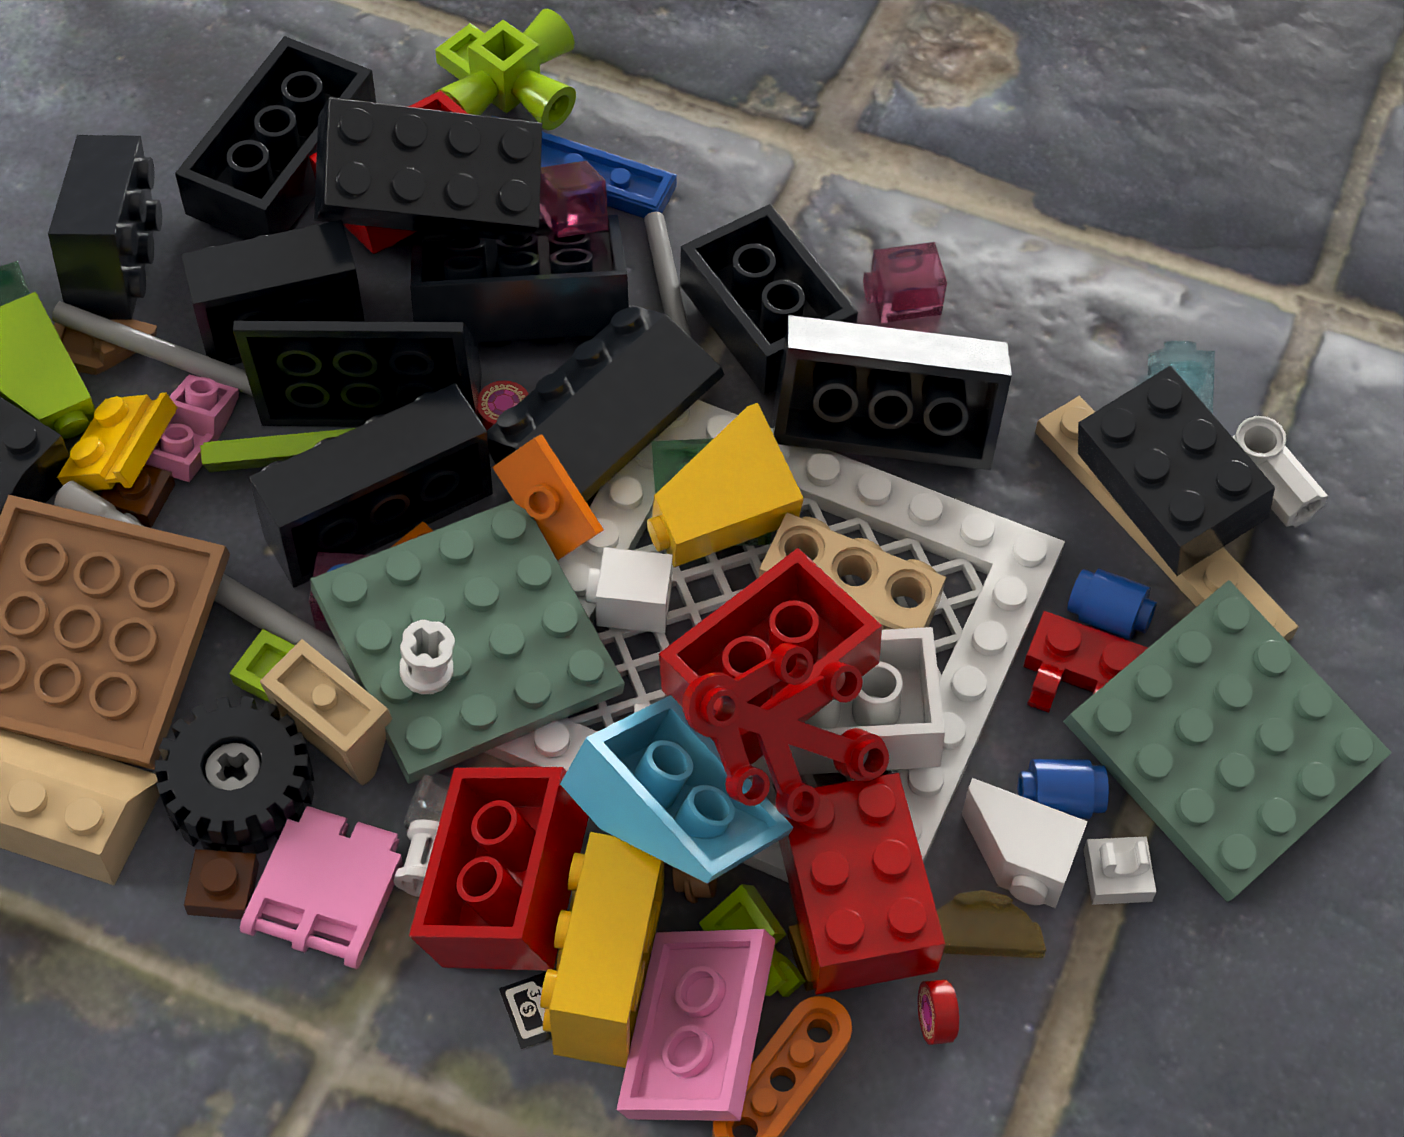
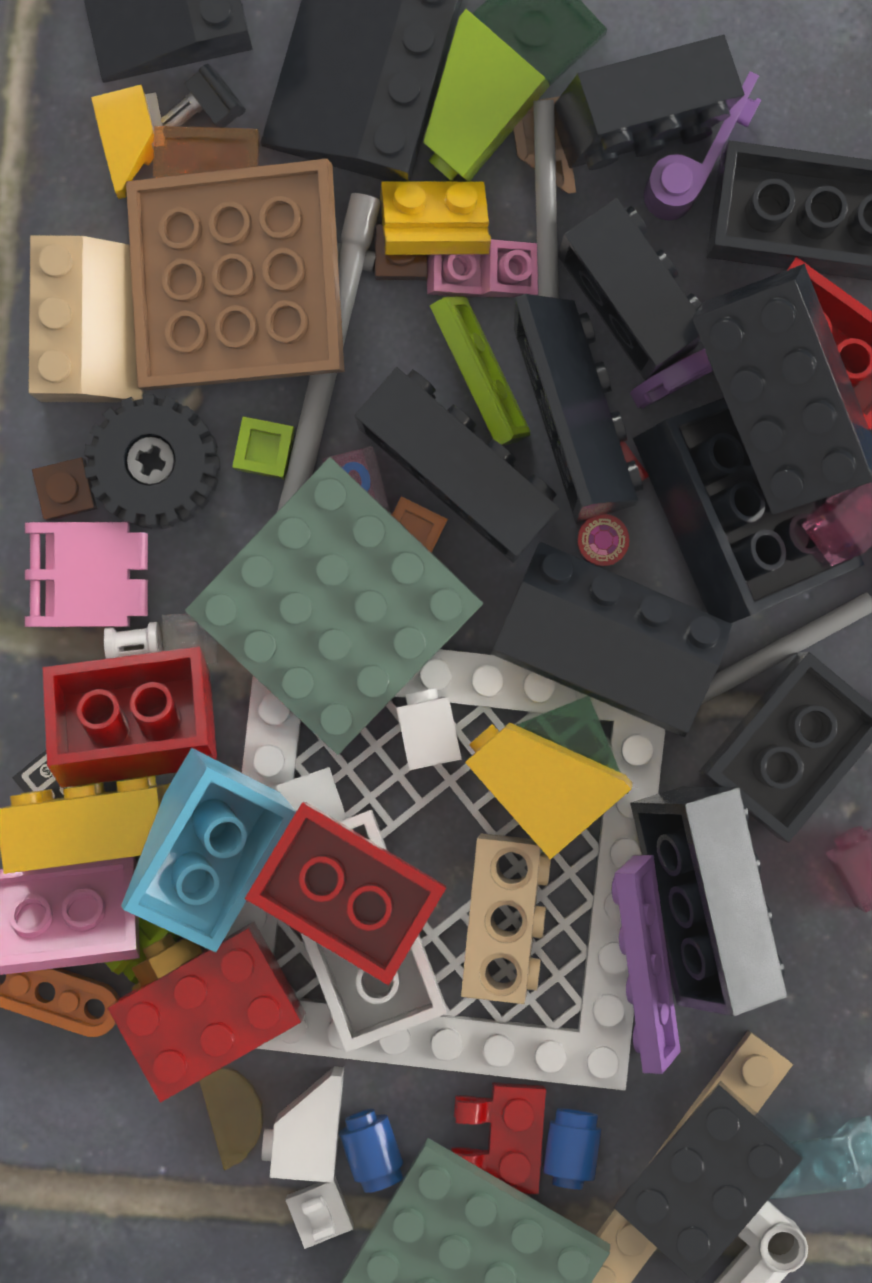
camera: 75 degrees right, 30 degrees up
tan tile [260,639,392,785] -> none
white bush [400,620,455,694] -> none
orange plate [492,434,604,561] -> none
red plant [682,643,889,822] -> none
red tile [918,979,959,1045] -> none
none -> pearl gold plate [132,934,203,986]
none -> medium lavender plate [612,855,681,1074]
none -> medium lavender tile [630,349,713,409]
none -> medium lavender door [644,71,761,221]

